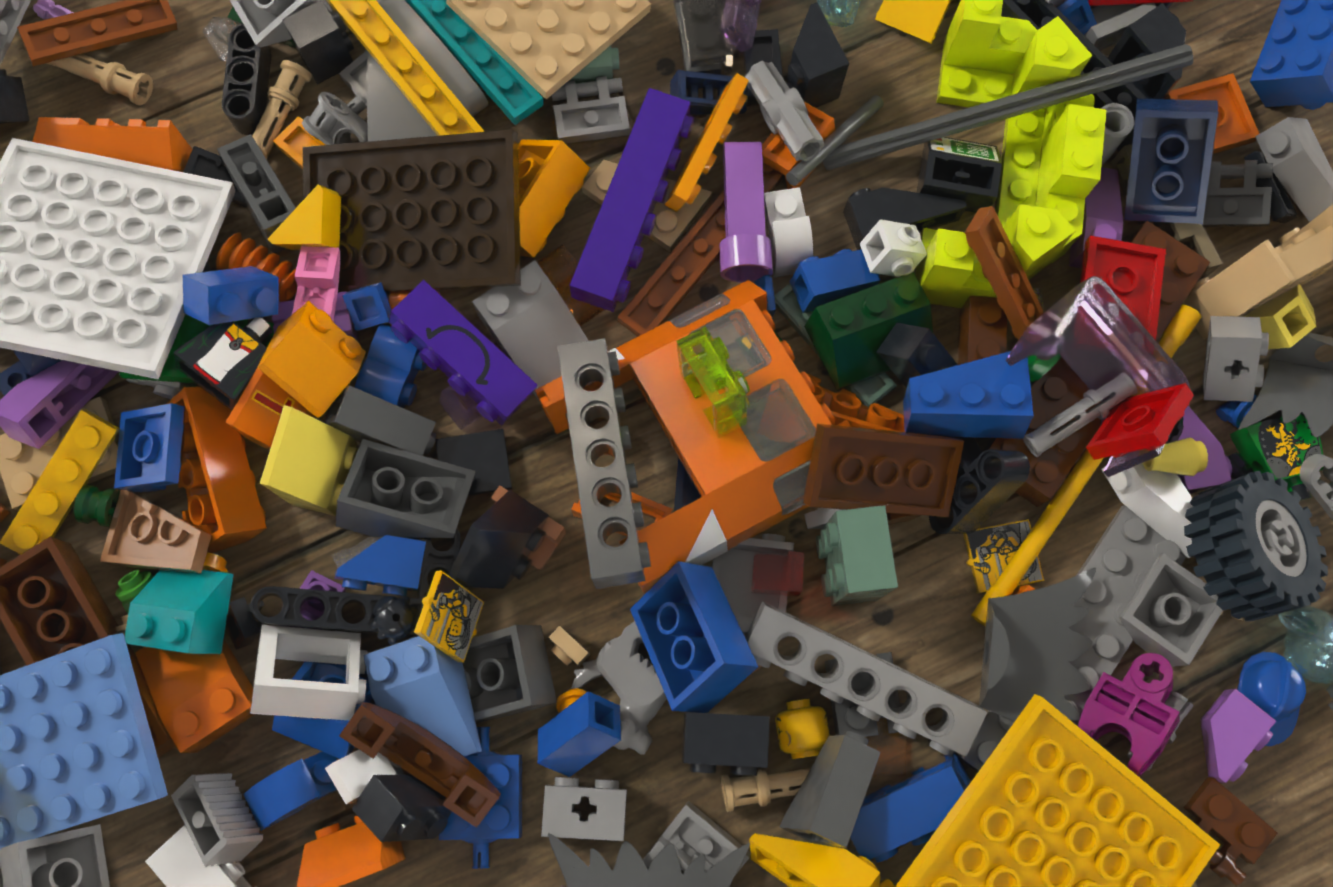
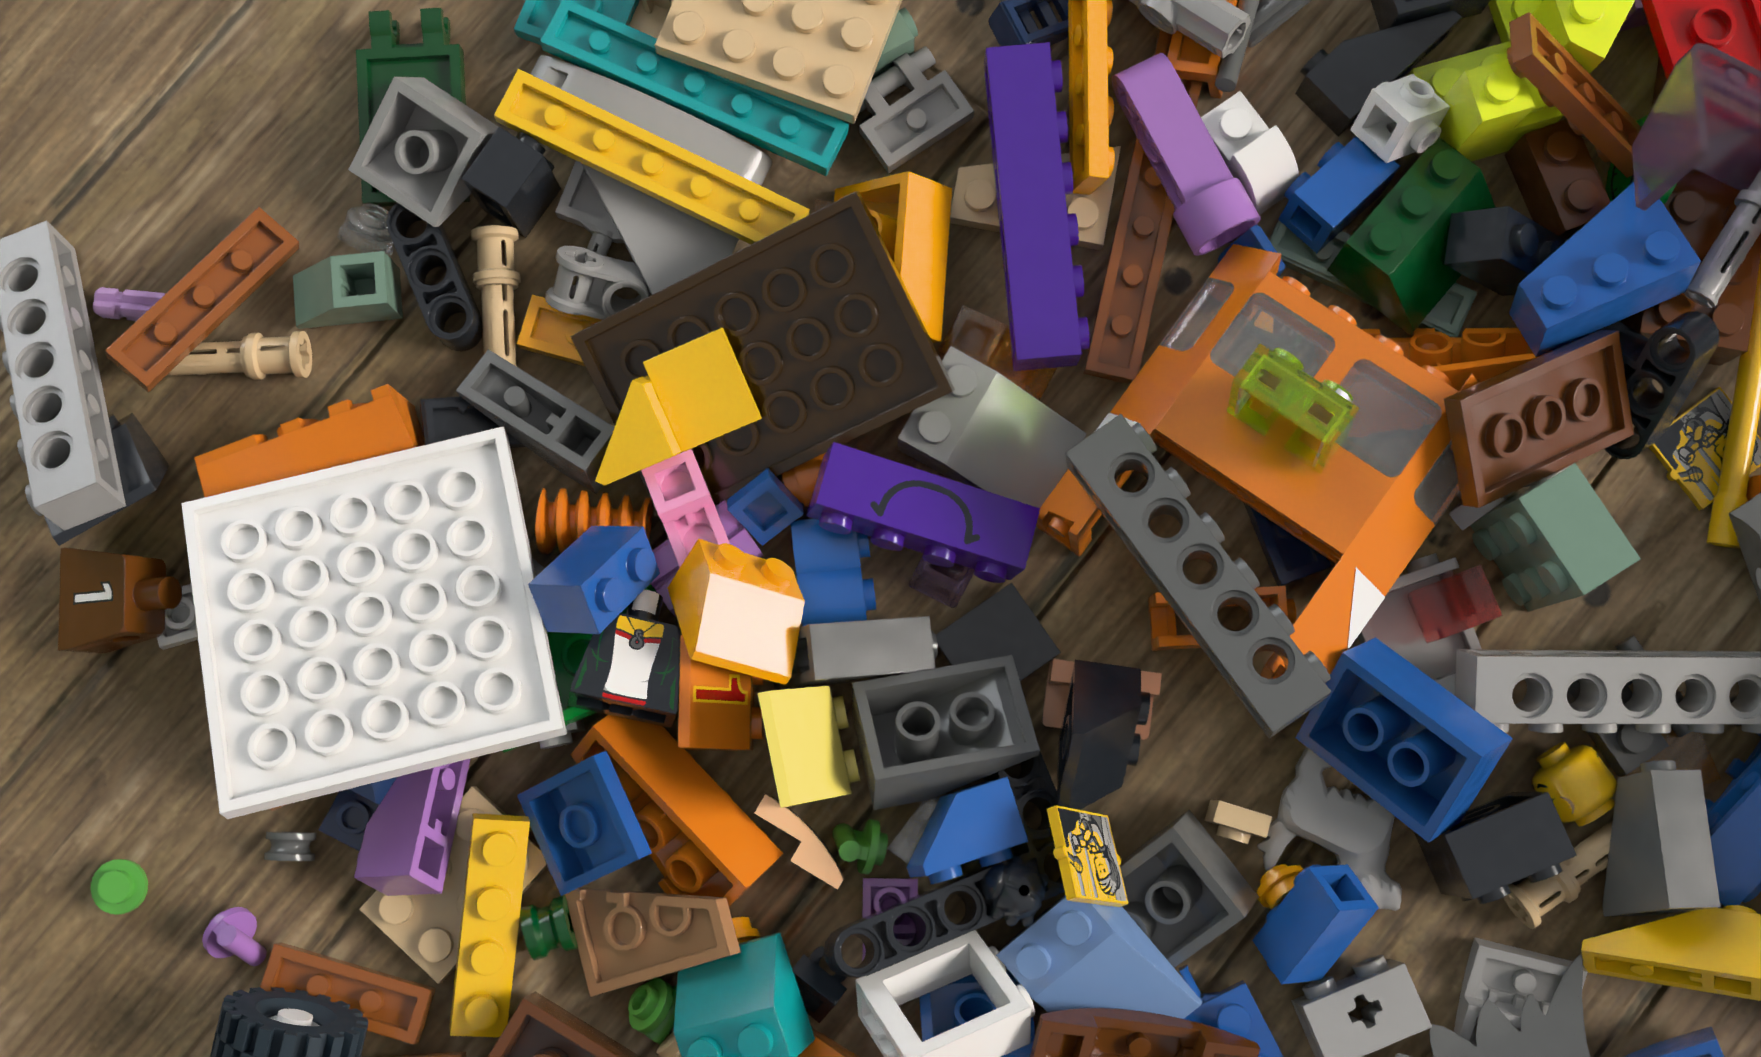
camera: 20 degrees left, 5 degrees up
none -> sand green slope [293,251,403,329]
none -> yellow piece [643,328,762,452]
none -> light nougat slope [754,794,844,889]
none -> bright green plate [832,819,888,875]

